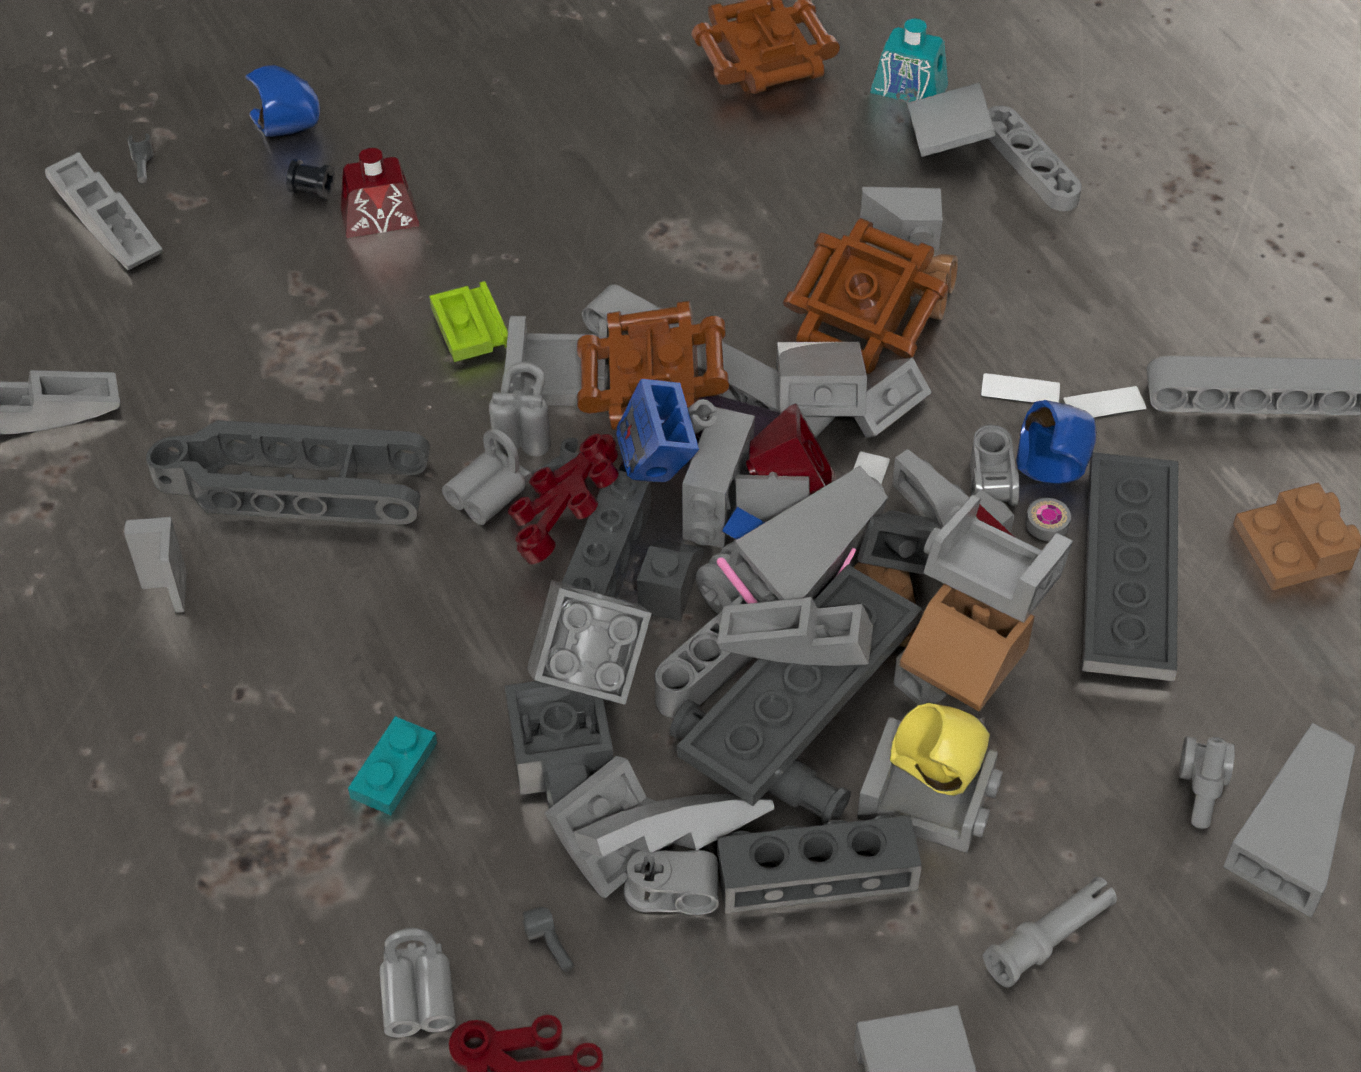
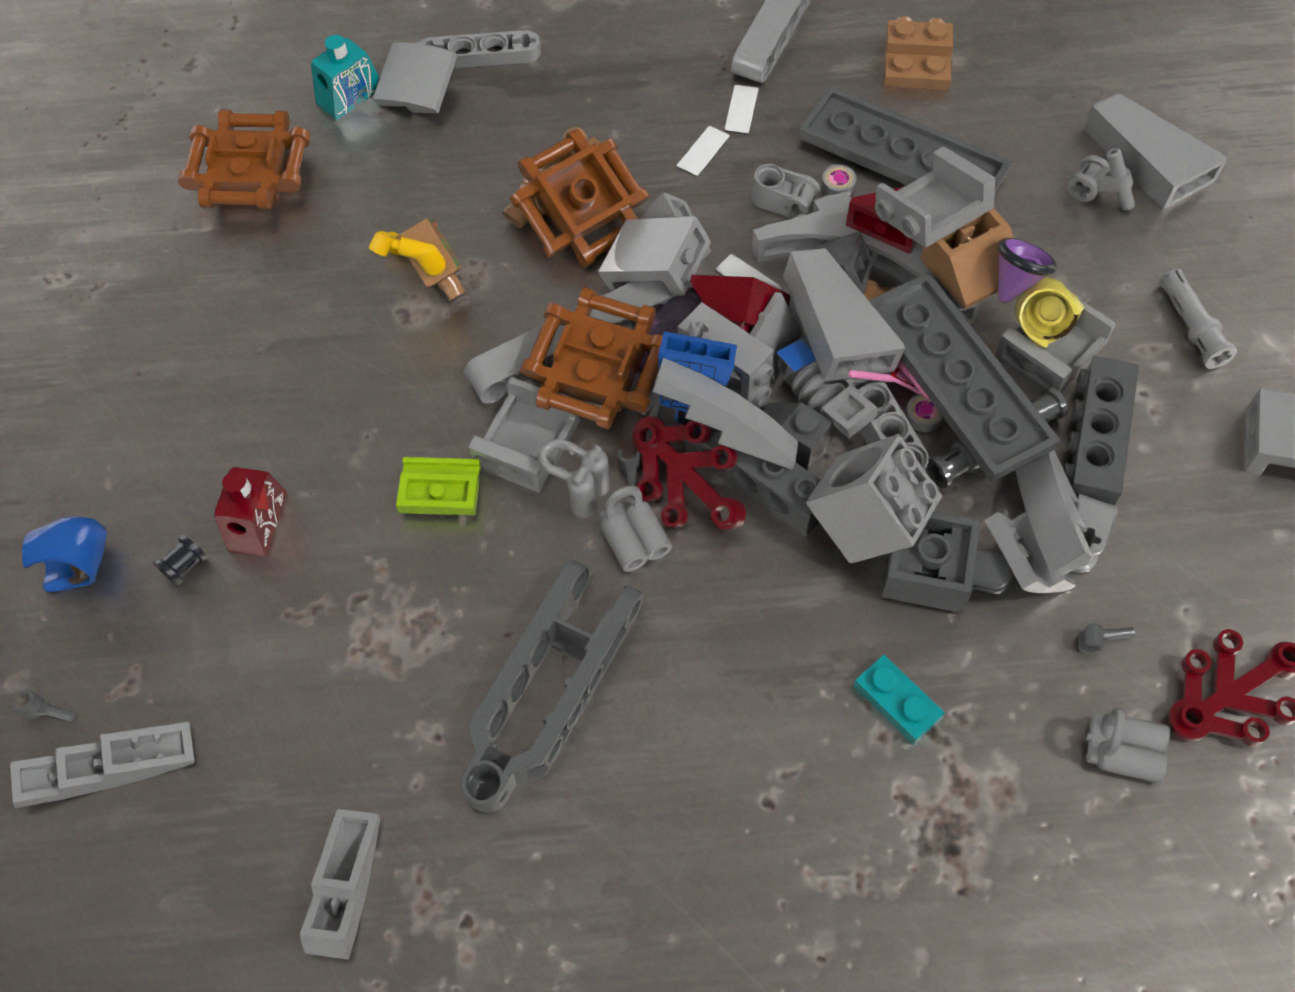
camera: 65 degrees left, 10 degrees up
light grey panel [124,517,187,613] -> none
light grey slope [717,597,873,666] -> none
light grey slope [860,187,942,249] -> none
blue piece [1016,400,1097,484] -> none
none -> torso [369,218,466,302]
none -> light grey slope [652,358,798,470]
none -> light grey plate [821,385,878,438]
none -> medium lavender hat [997,238,1057,303]

